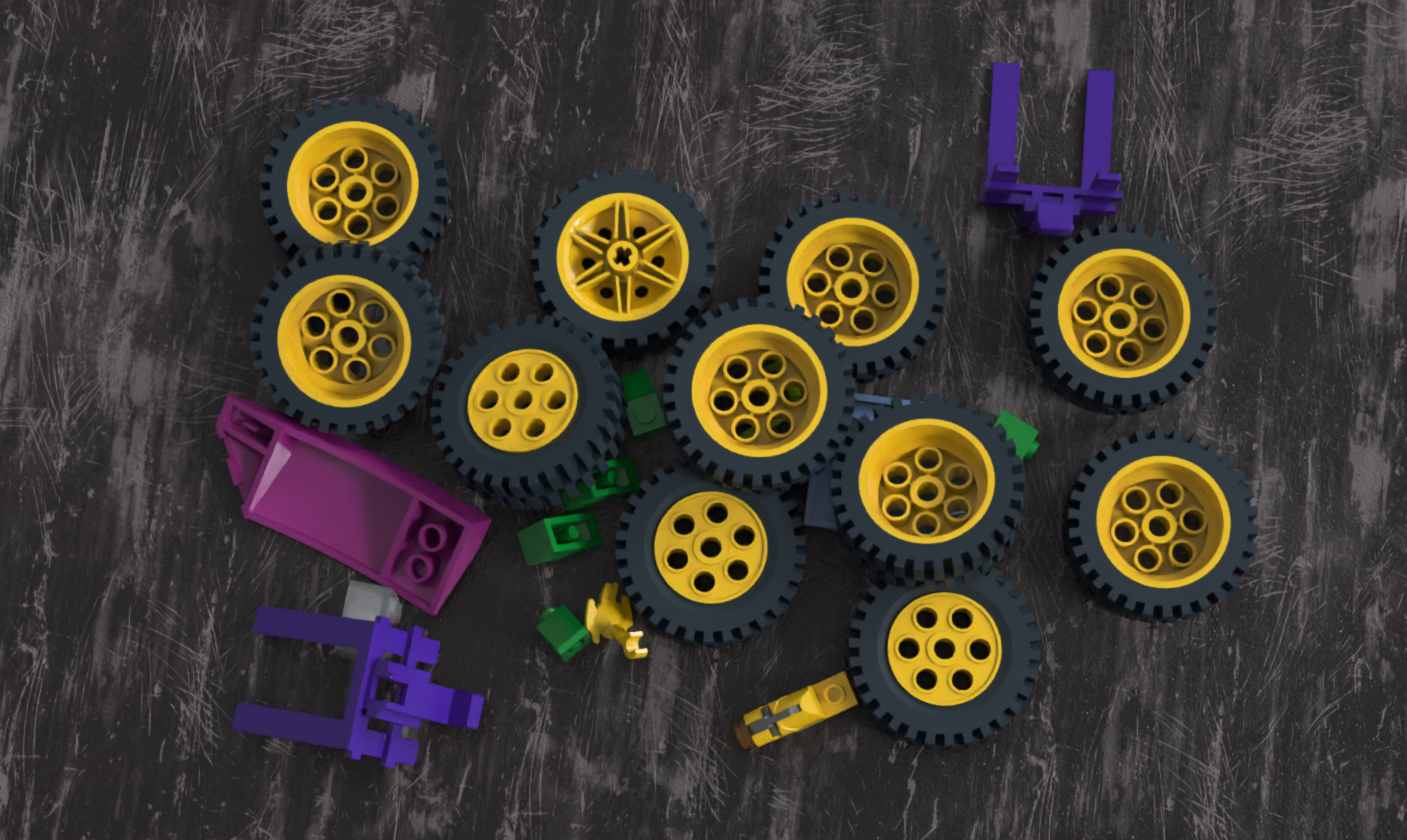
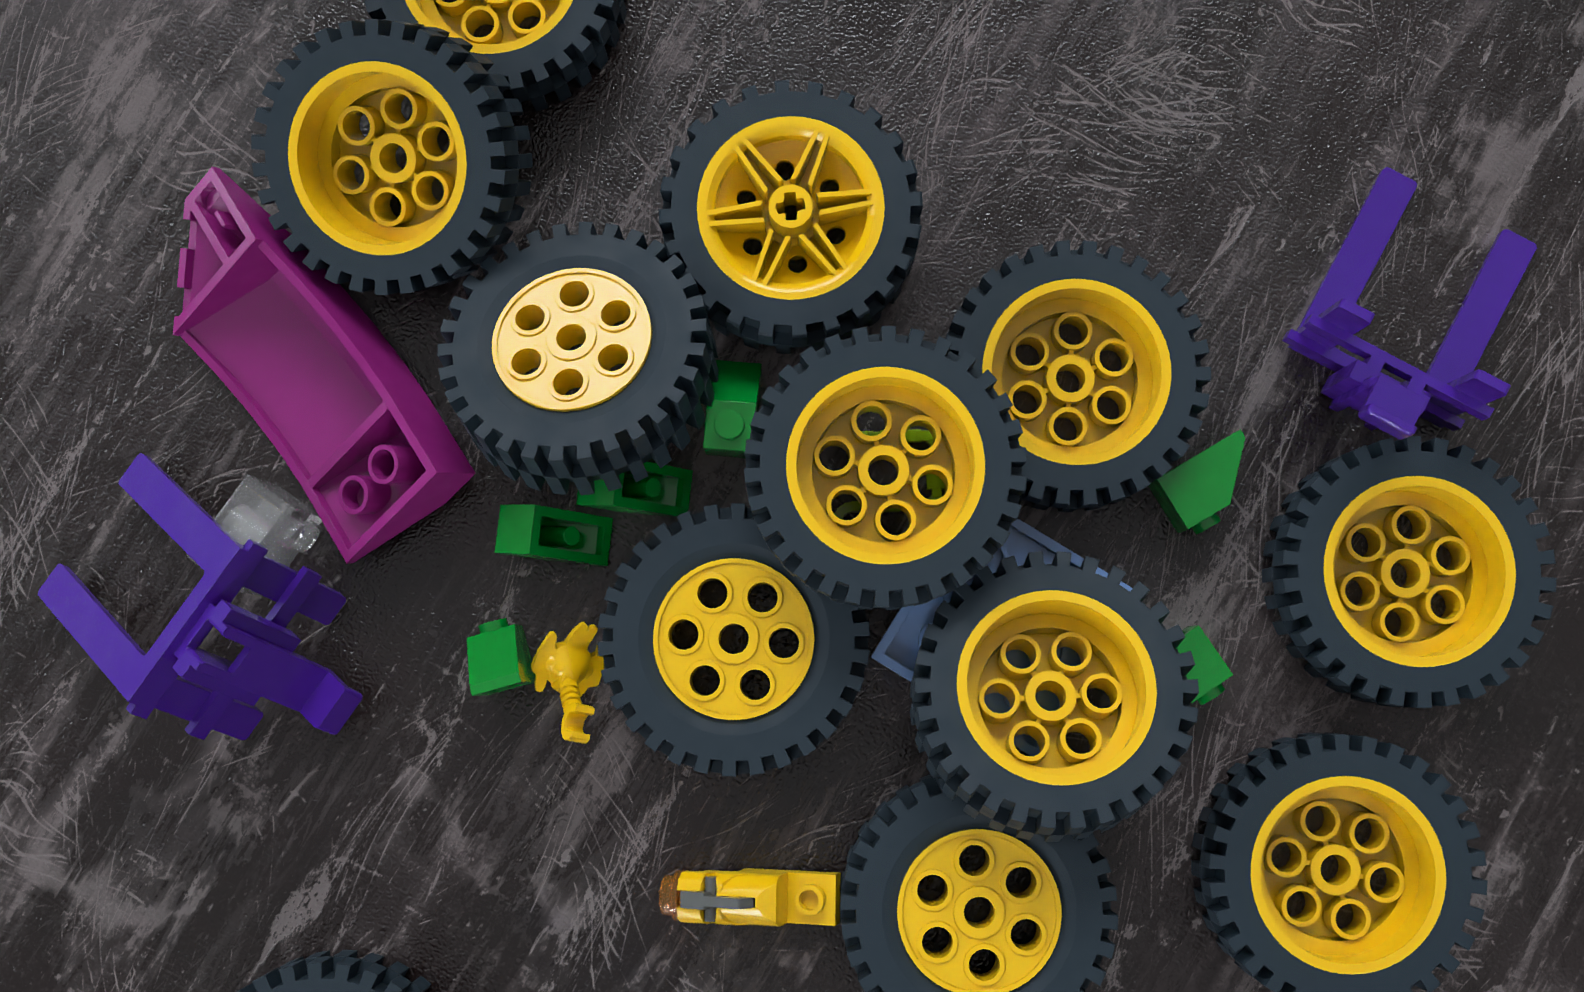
camera: 30 degrees right, 5 degrees up
none -> green slope [1148,429,1246,535]

